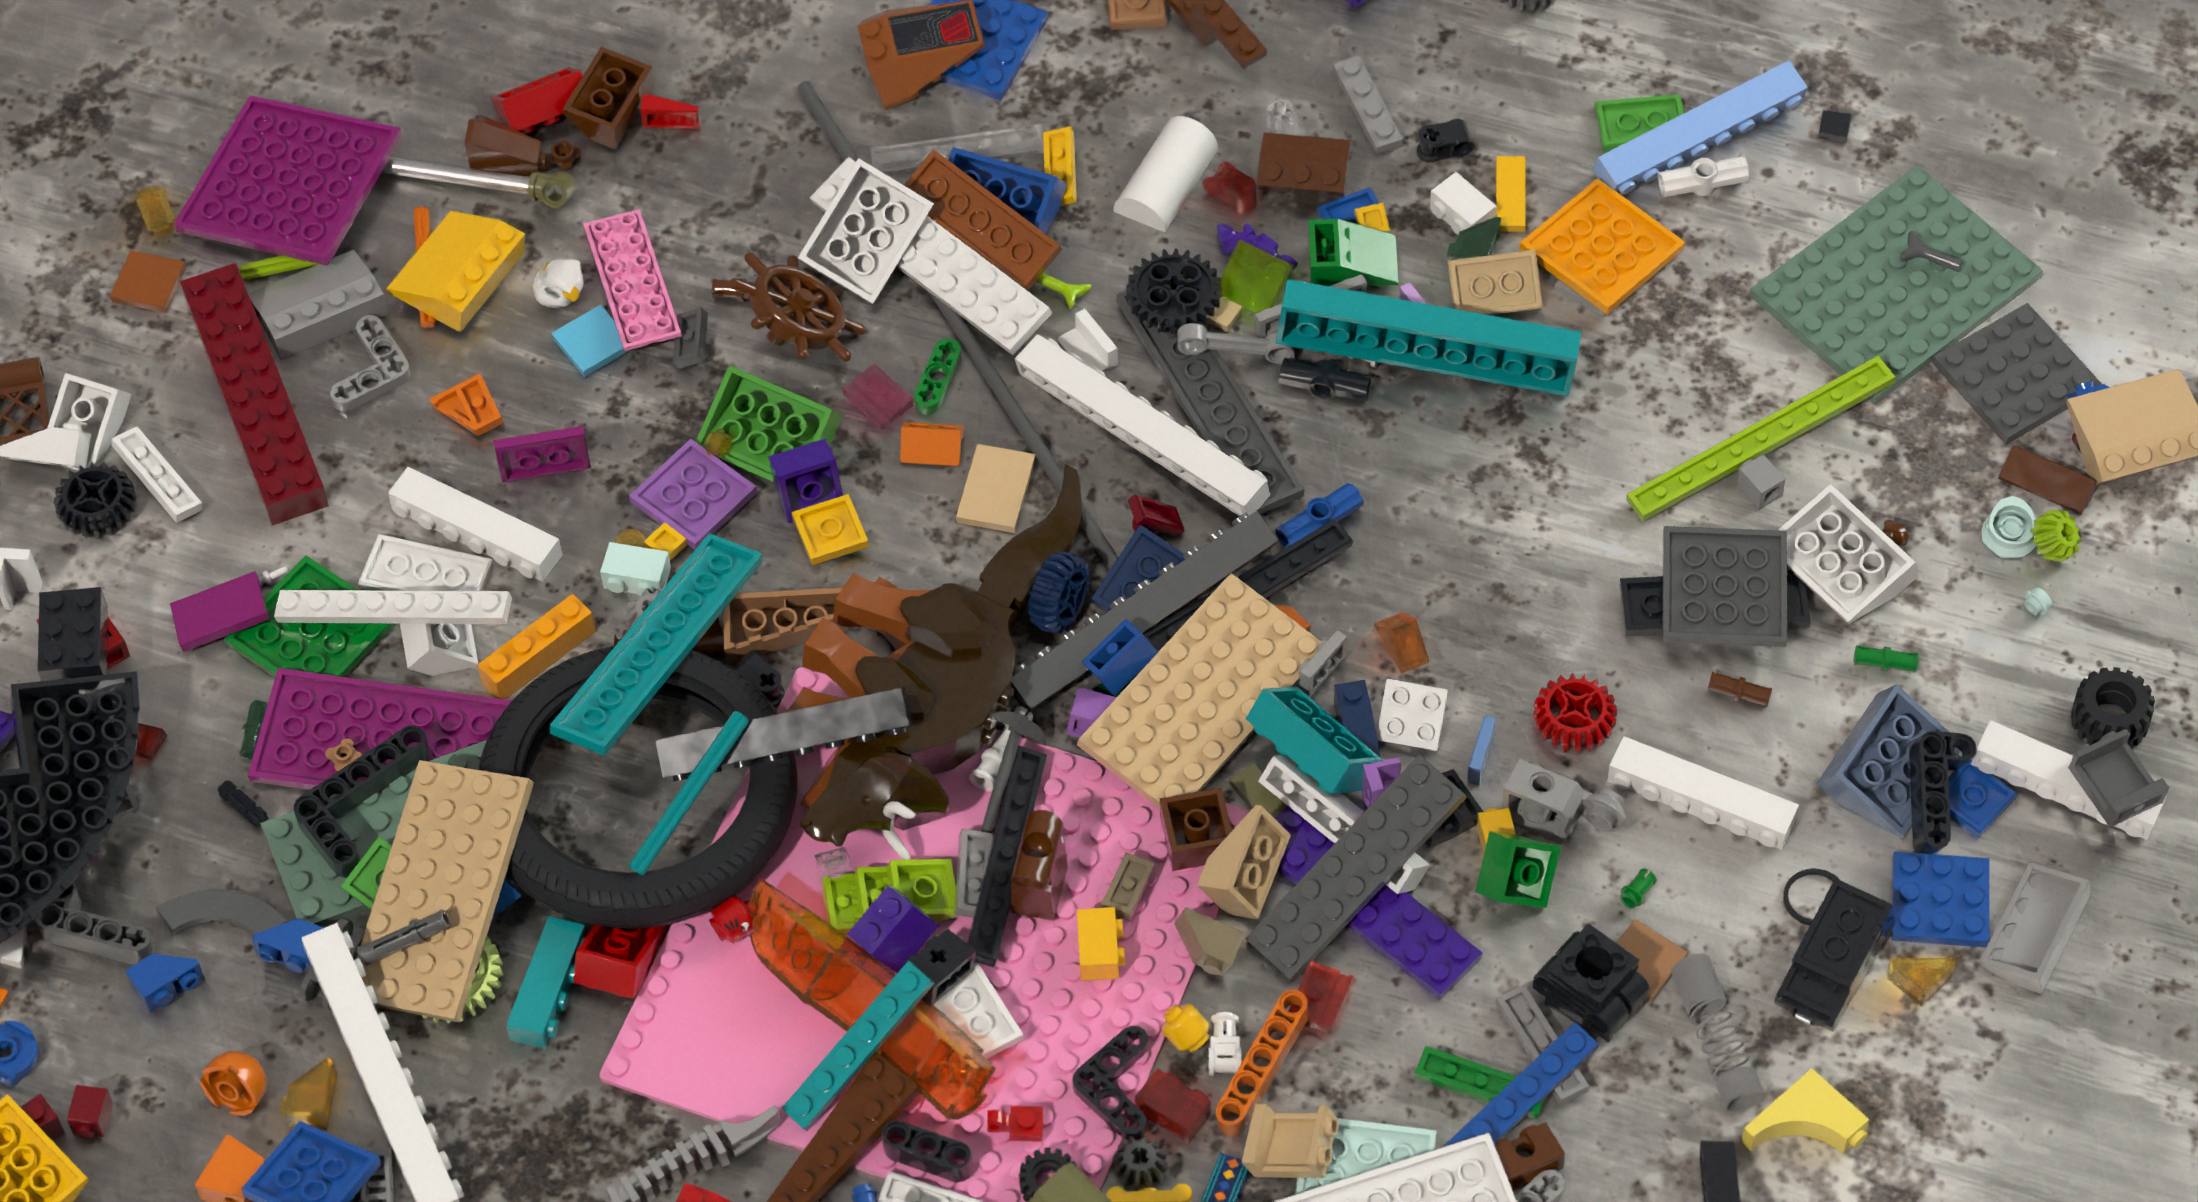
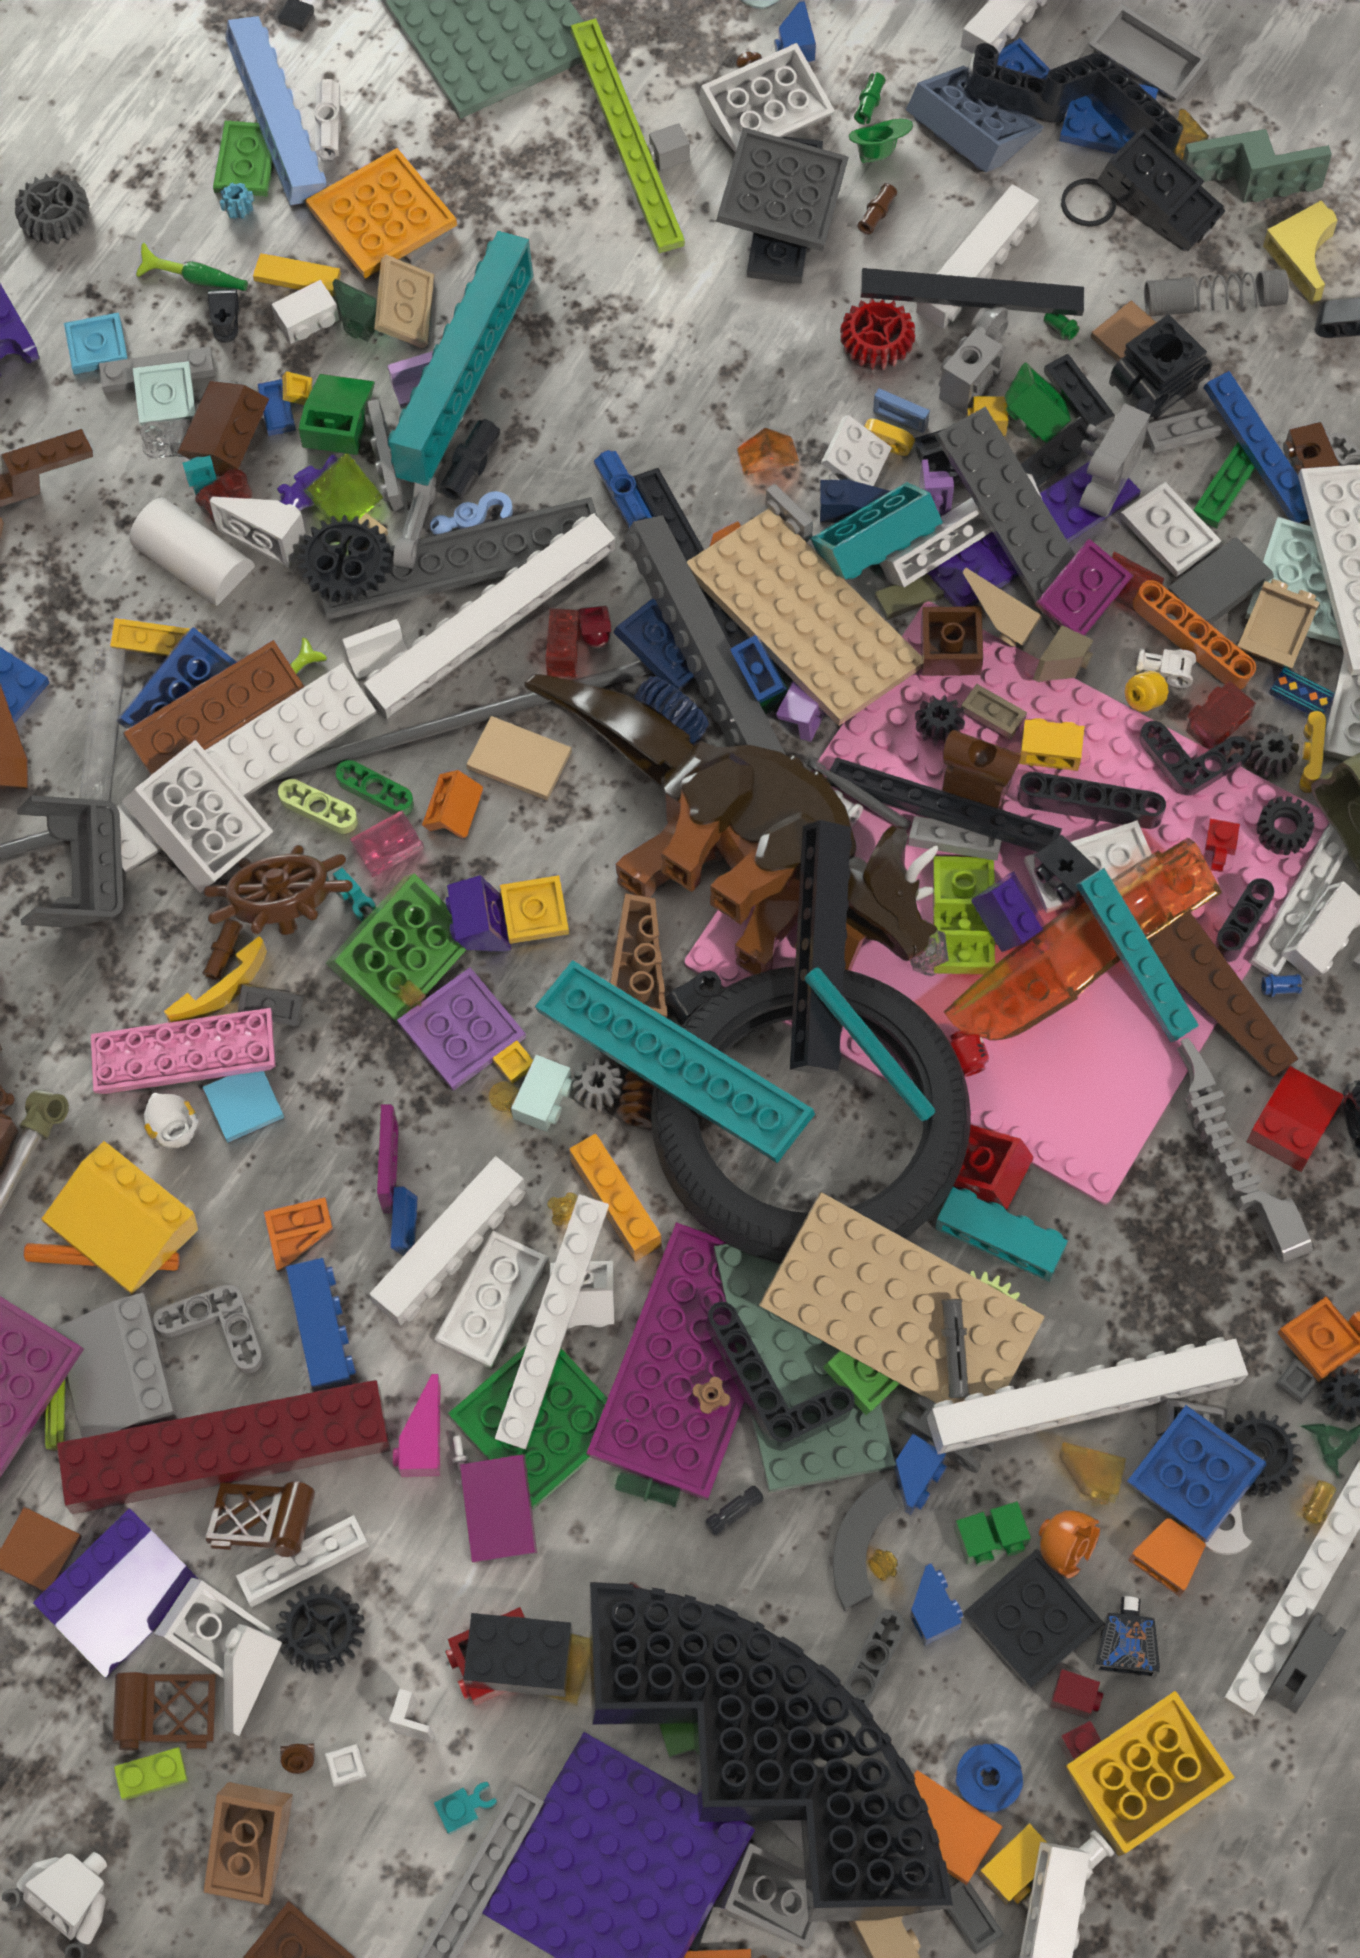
camera: 80 degrees left, 10 degrees up
none -> dark grey windscreen [17,795,123,927]
none -> slope [33,1508,198,1678]
none -> medium azure tile [64,312,128,374]
none -> light aqua plate [133,361,196,426]
none -> green piece [136,243,248,291]
none -> yellow slope [164,936,267,1023]
none -> teal plate [182,455,217,496]
none -> reddish brown piece [205,1482,315,1557]
none -> white slope [210,497,306,568]
none -> medium azure gear [220,183,254,219]
none -> yellowish green beam [278,779,358,834]
none -> blue brick [286,1258,356,1392]
none -> teal plate [333,867,376,922]
none -> blue tile [390,1186,418,1256]
none -> dark pink slope [393,1374,441,1477]
none -> light blue piece [430,491,513,535]
none -> clear red brick [545,609,580,678]
none -> clear yellow plate [547,1192,578,1226]
none -> blue slope [774,1,816,62]
none -> green piece [849,118,913,163]
none -> black tile [860,268,1084,316]
none -> yellow beam [864,418,915,456]
none -> clear yellow plate [868,1549,898,1581]
none -> black gear [915,695,965,746]
none -> green piece [954,1501,1031,1566]
none -> black plate [963,1548,1104,1689]
none -> black beam [1017,772,1166,829]
none -> black plate [1021,417,1097,488]
none -> magenta tile [1034,538,1133,636]
none -> black beam [1041,53,1183,153]
none -> black plate [1044,354,1115,427]
none -> light grey piece [1079,397,1155,518]
none -> torso [1093,1596,1160,1678]
none -> white plate [1120,482,1221,577]
none -> dark grey tile [1168,537,1274,624]
none -> sand green bracket [1182,129,1332,203]

